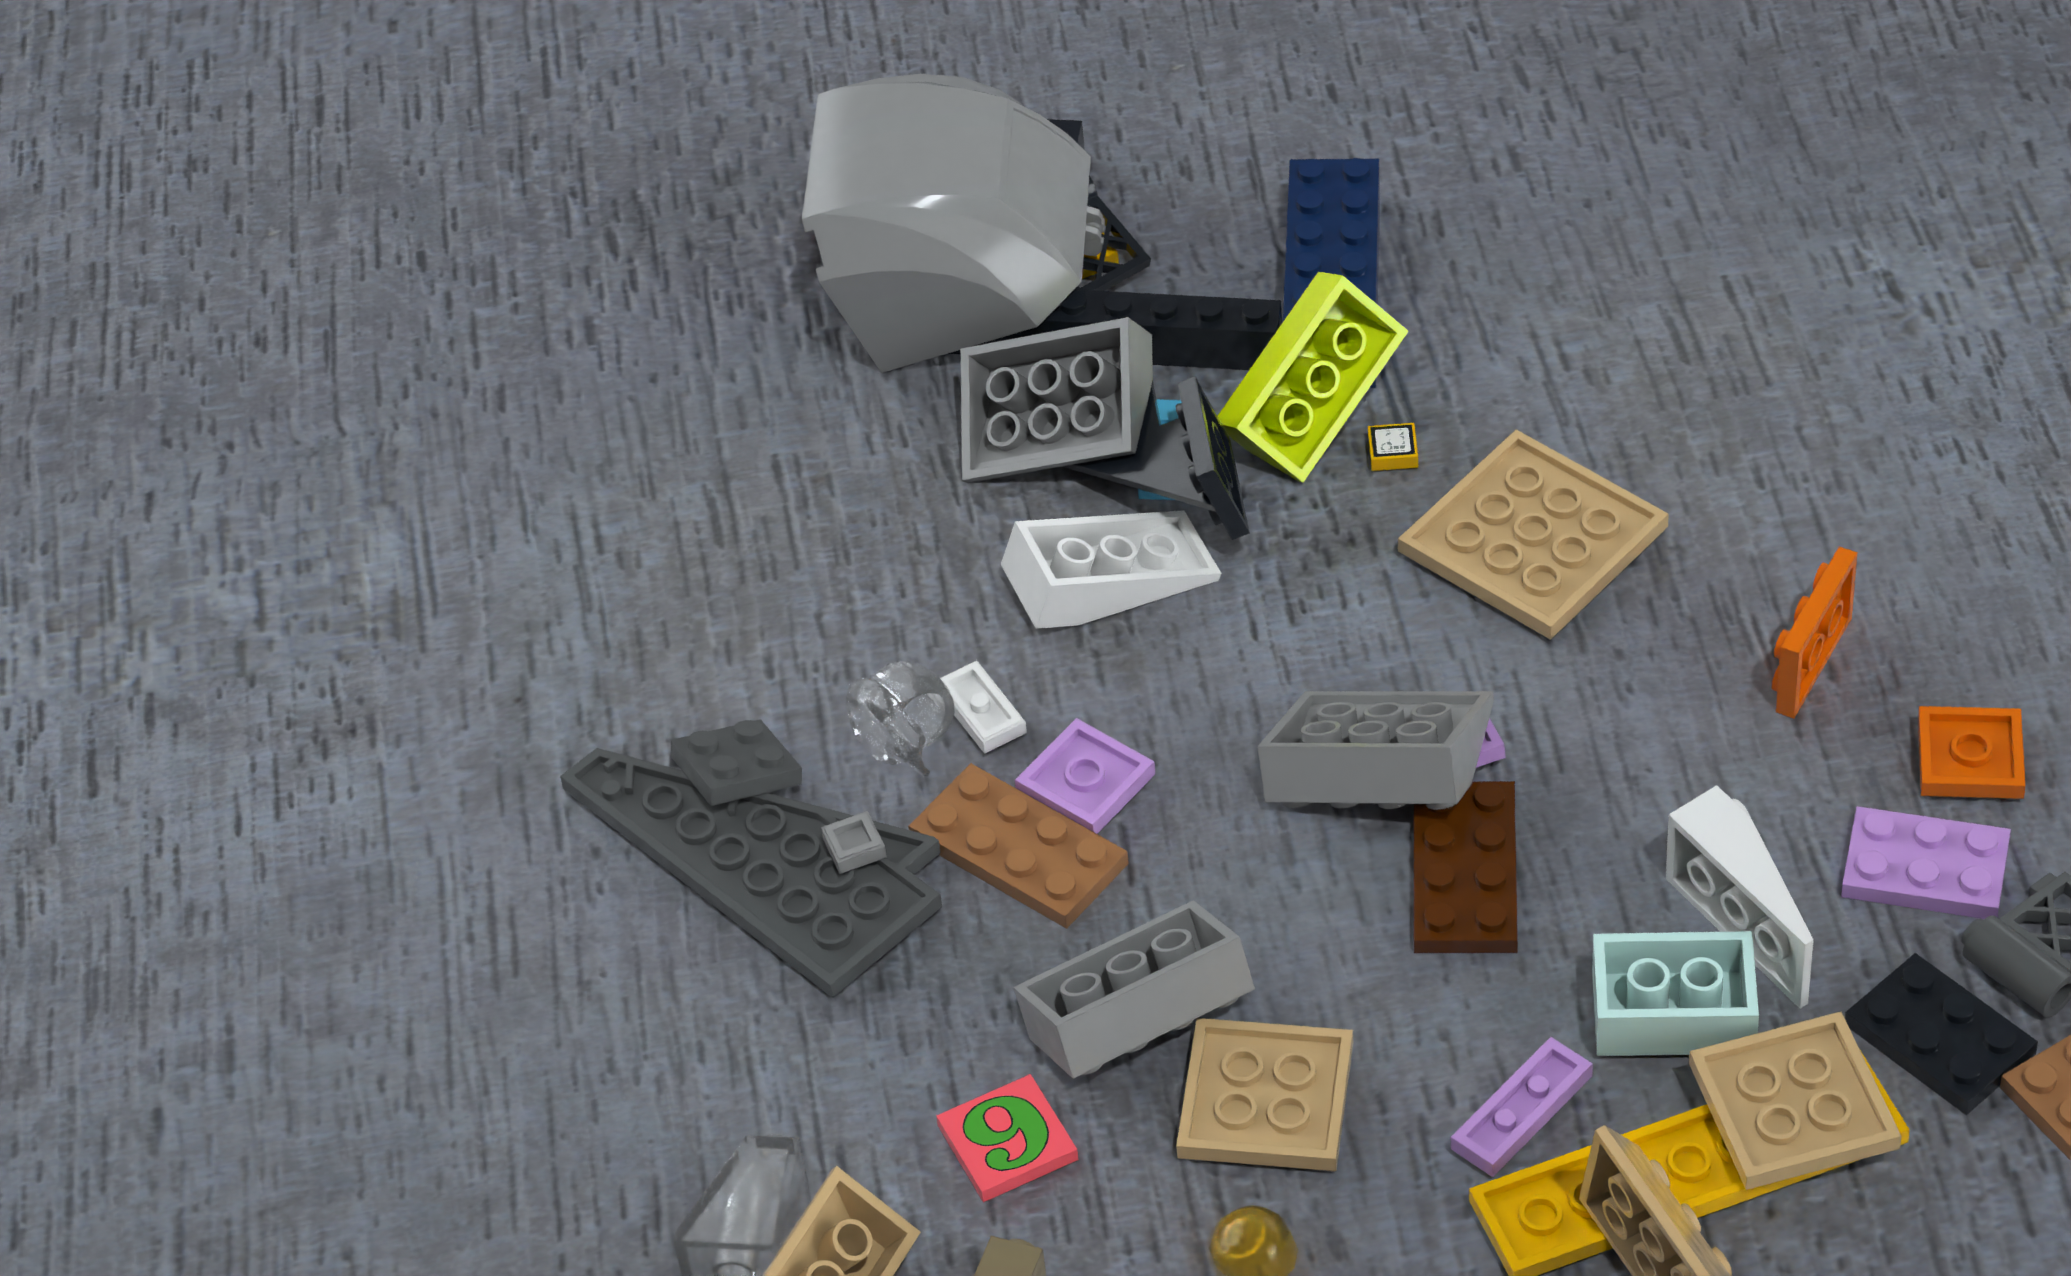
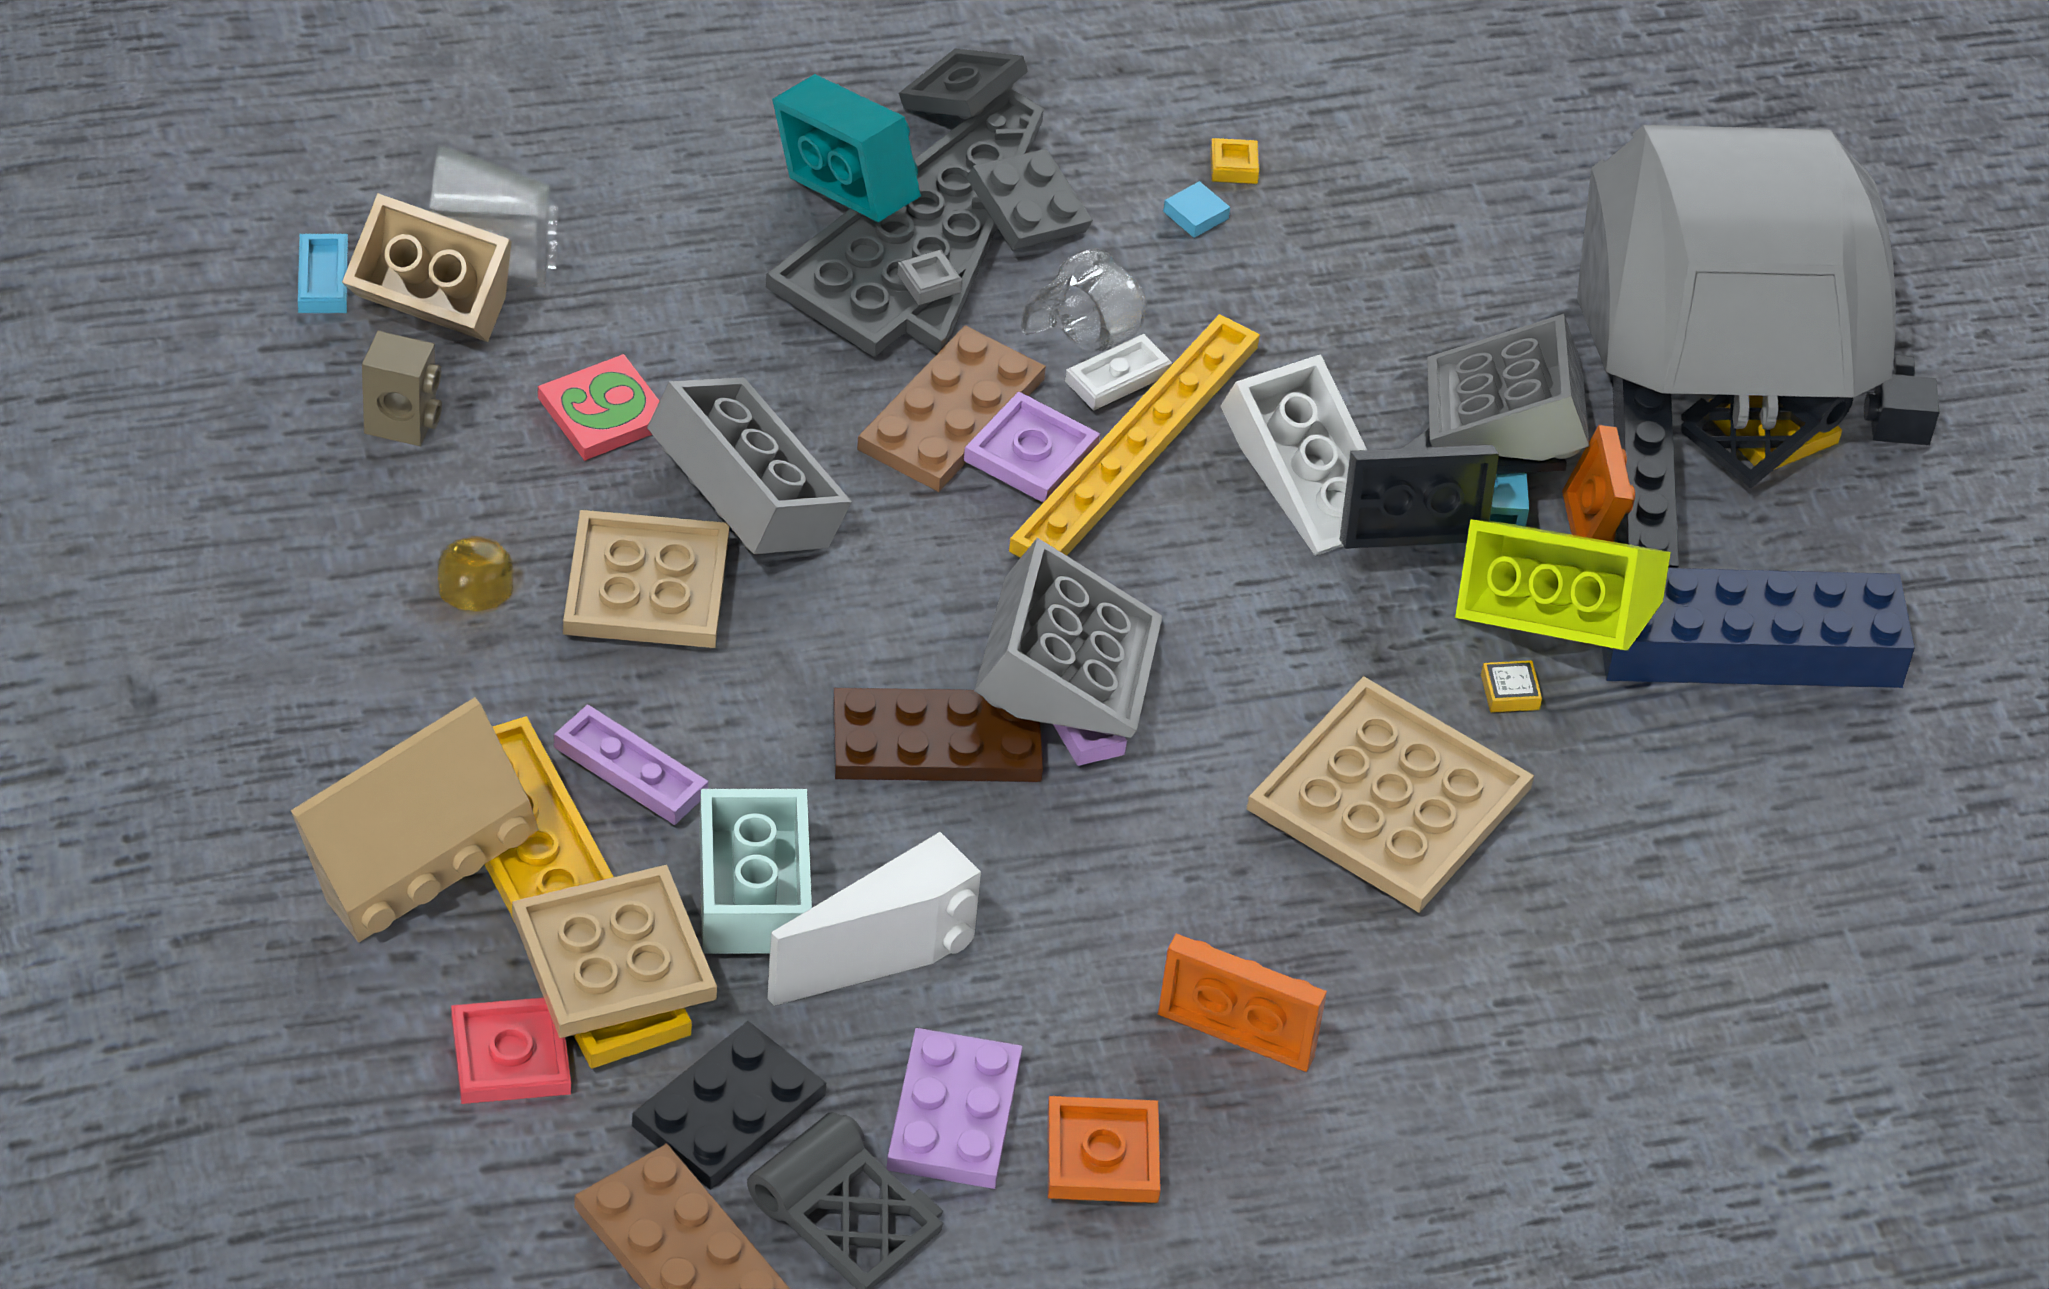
camera: 75 degrees right, 0 degrees up
none -> coral tile [451,998,571,1104]
none -> teal brick [772,74,921,222]
none -> dark grey plate [899,48,1028,119]
none -> yellow plate [1009,314,1260,558]
none -> medium azure tile [1163,181,1230,238]
none -> yellow tile [1210,138,1259,184]
none -> orange plate [1562,425,1635,542]

